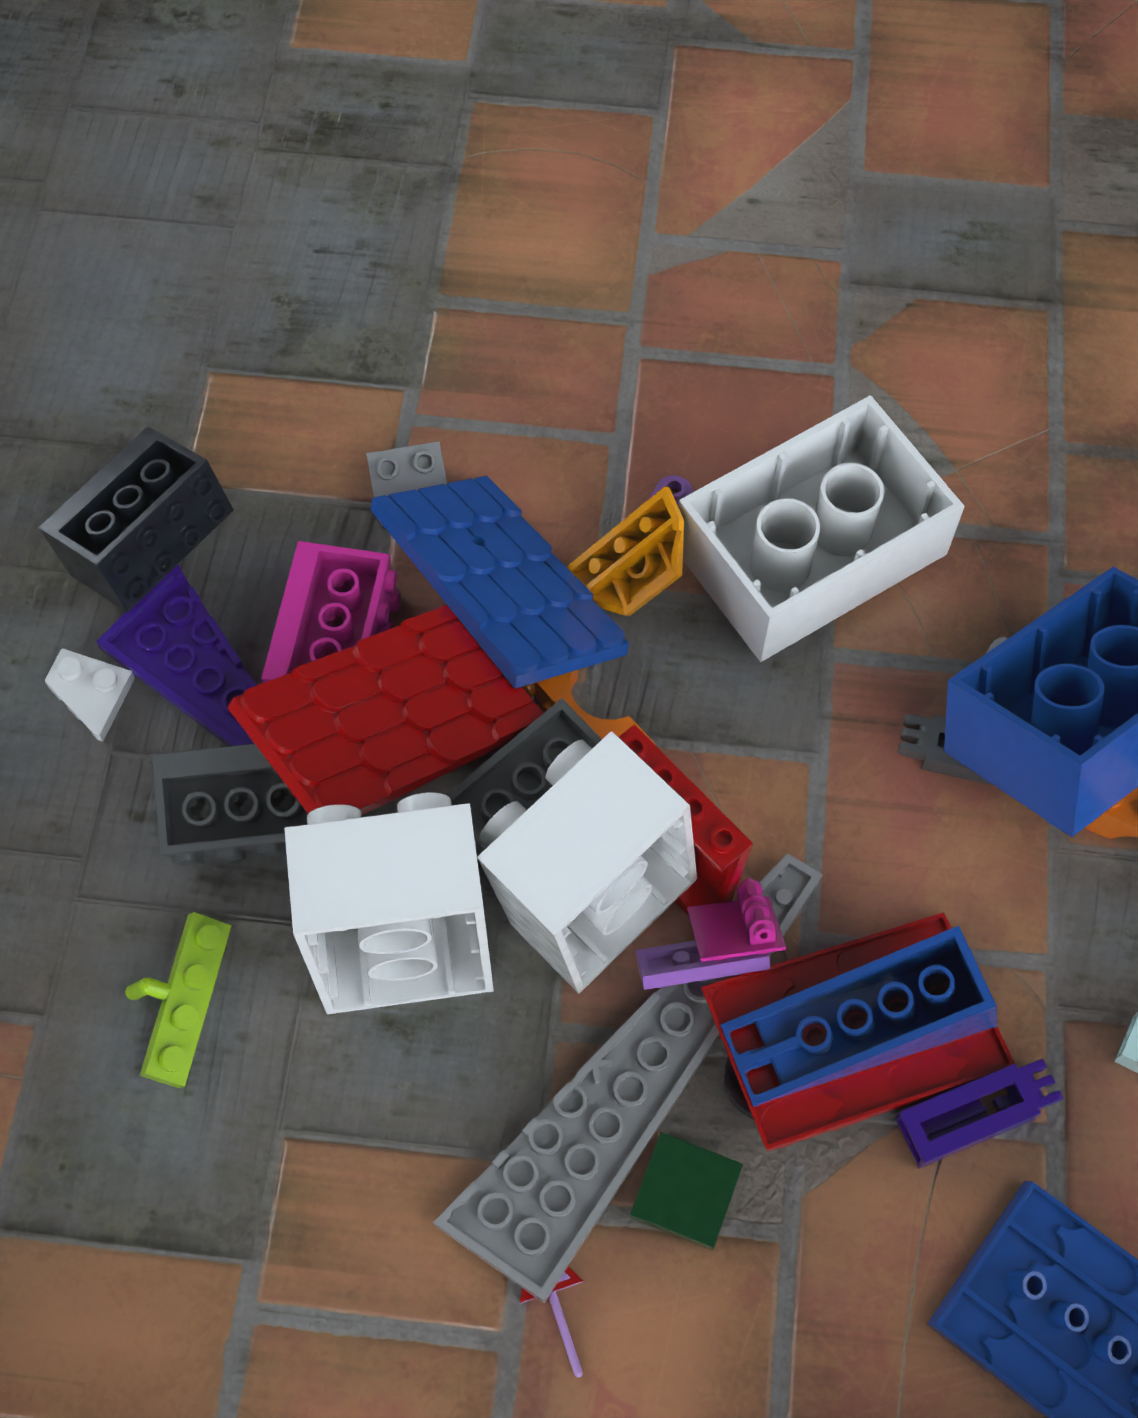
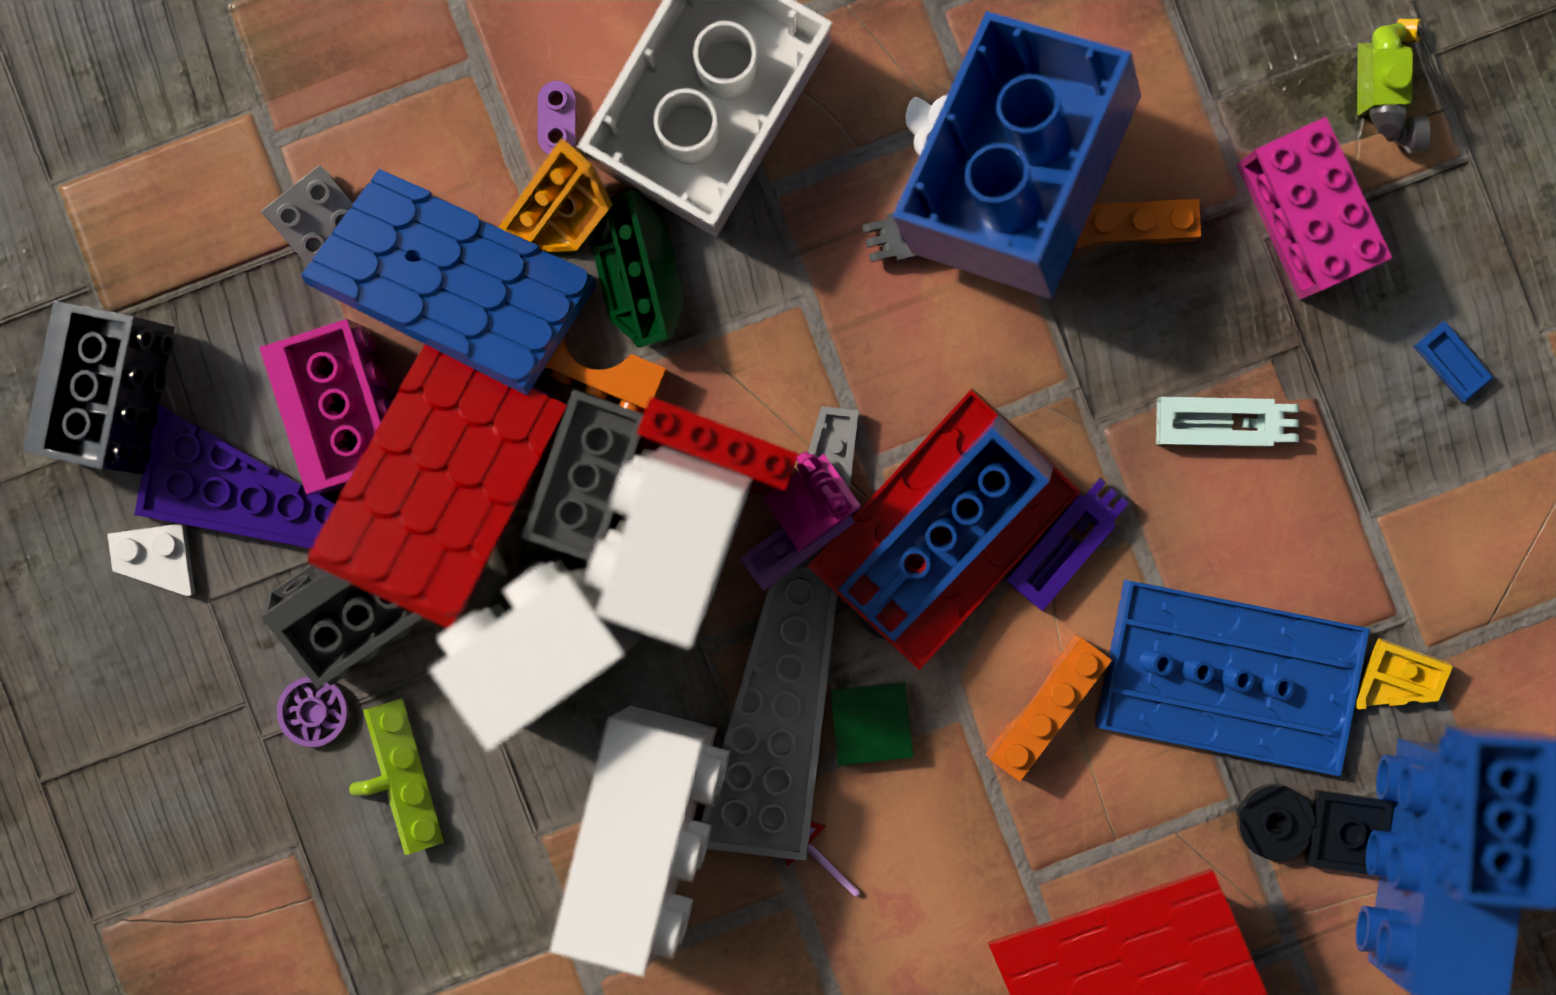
camera: 20 degrees left, 25 degrees up
none -> medium lavender wheel [277,677,349,747]
none -> white brick [550,705,730,976]
none -> dark green wedge [592,190,685,348]
none -> orange arch [985,635,1112,782]

